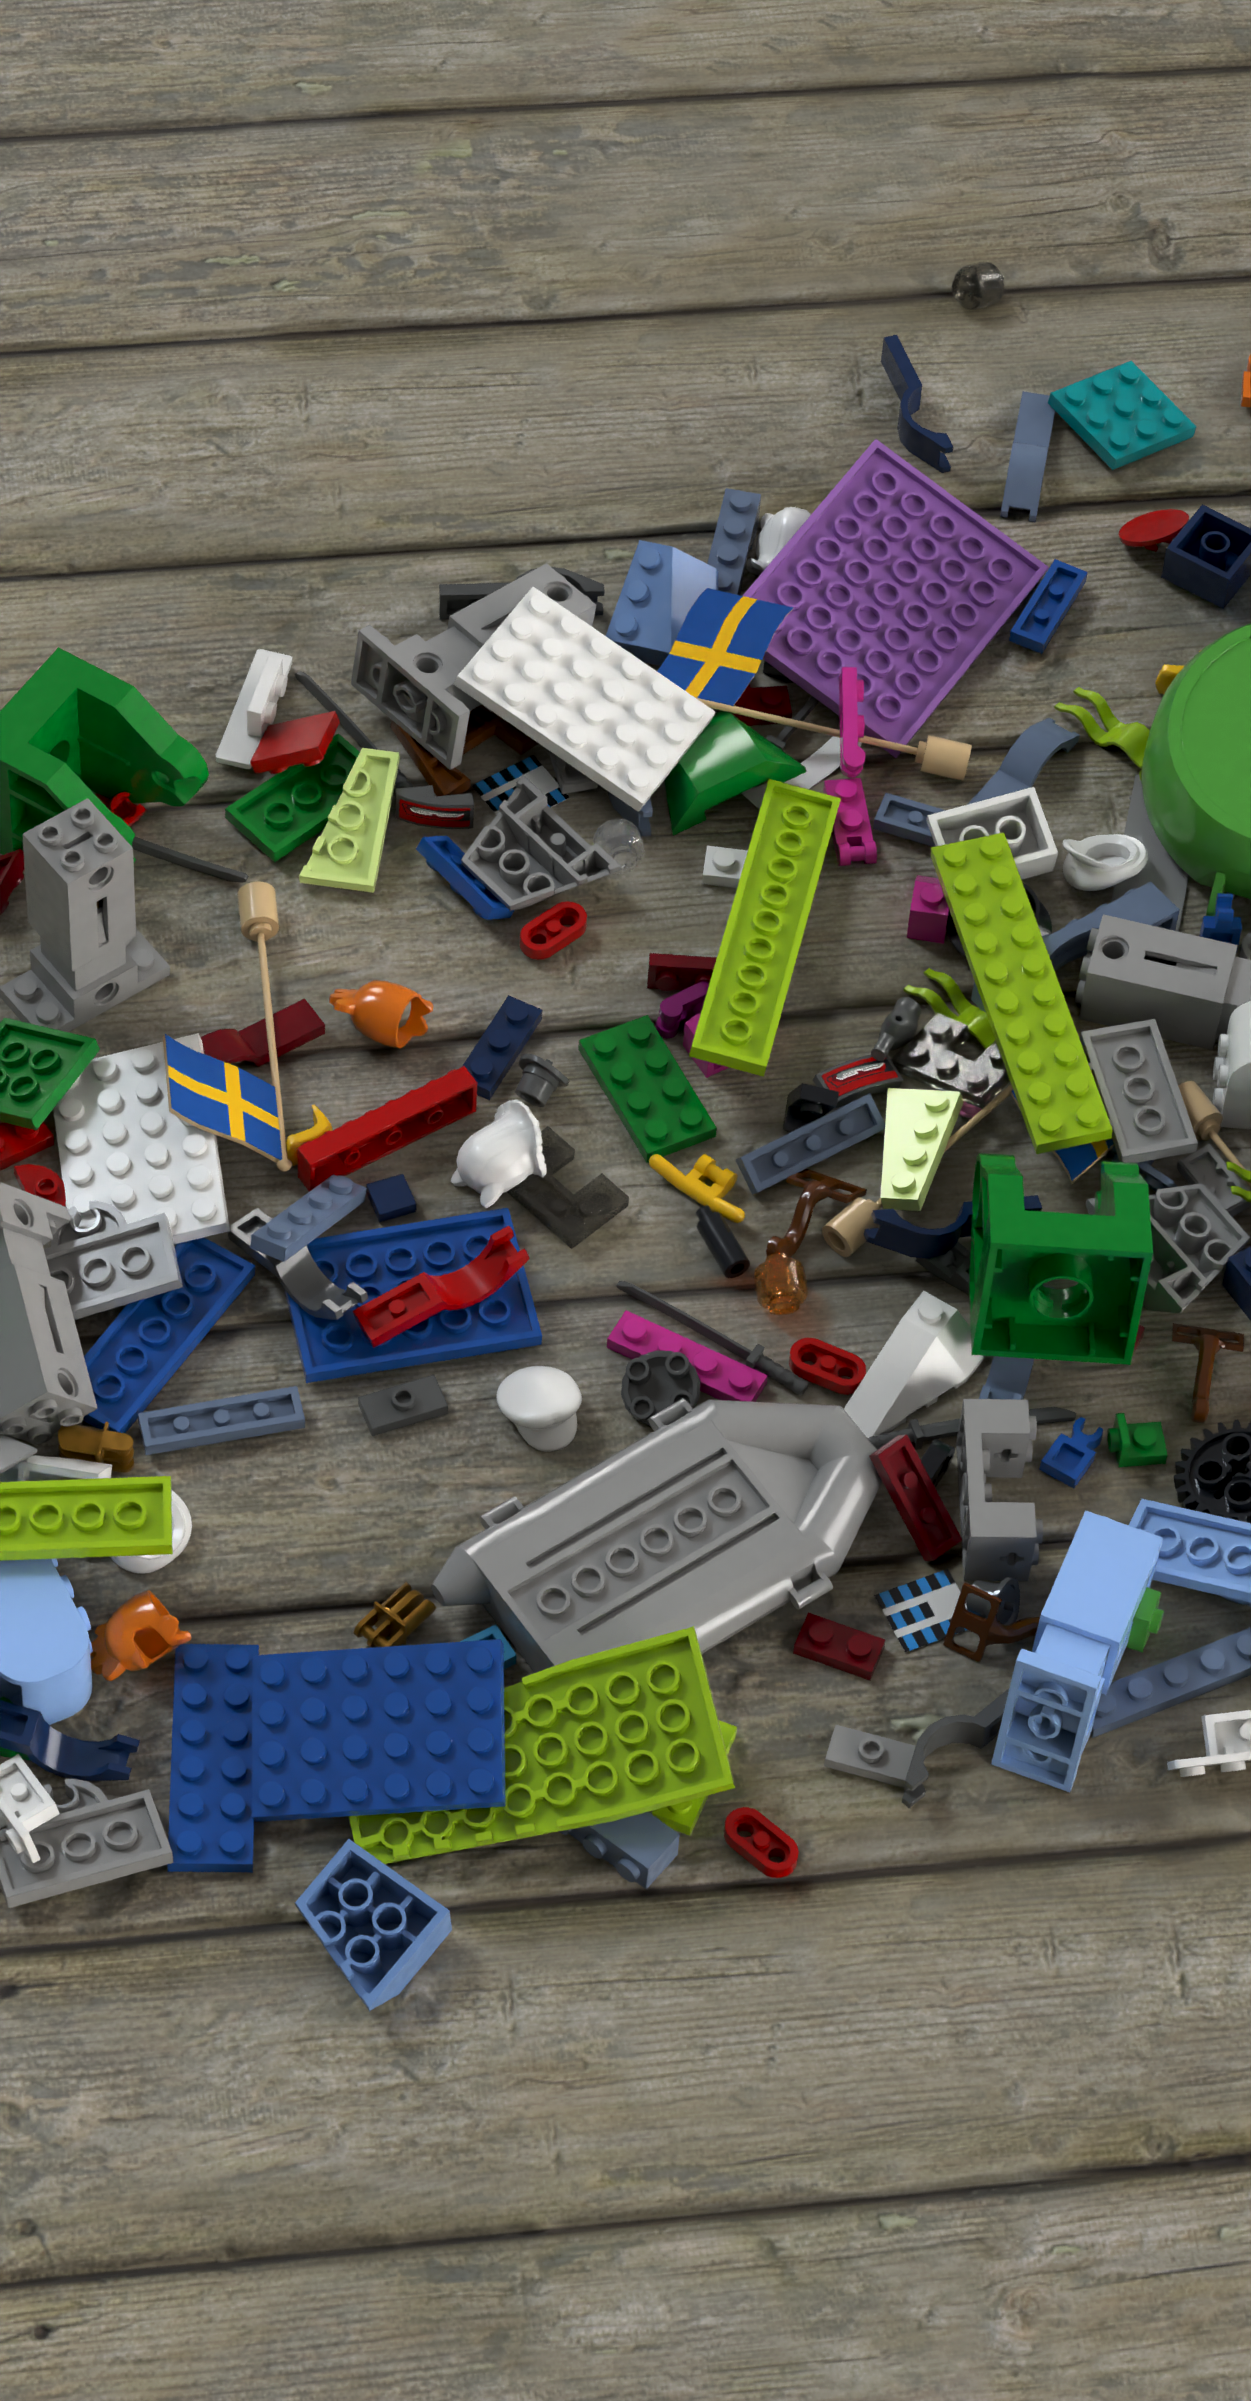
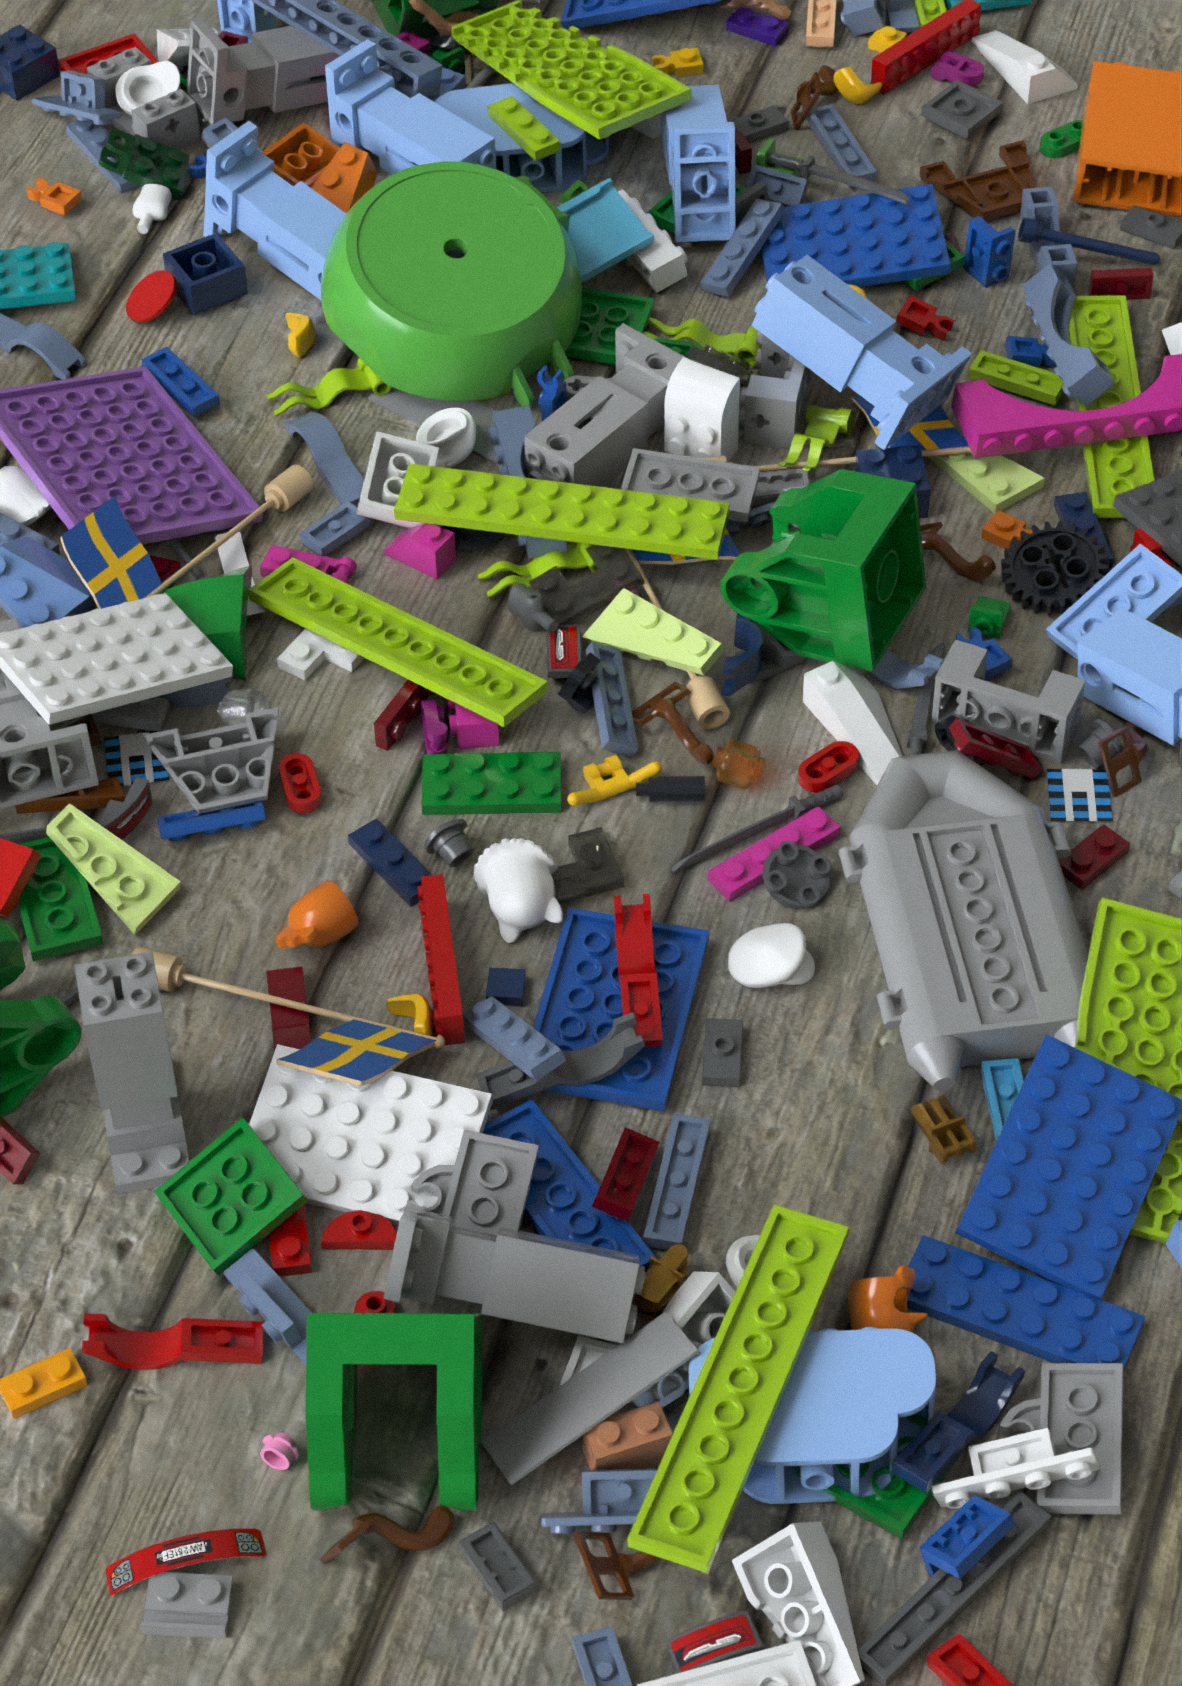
camera: 60 degrees left, 5 degrees down
dark pink plate [839,667,866,778] -> none
none -> dark red plate [592,1127,660,1222]

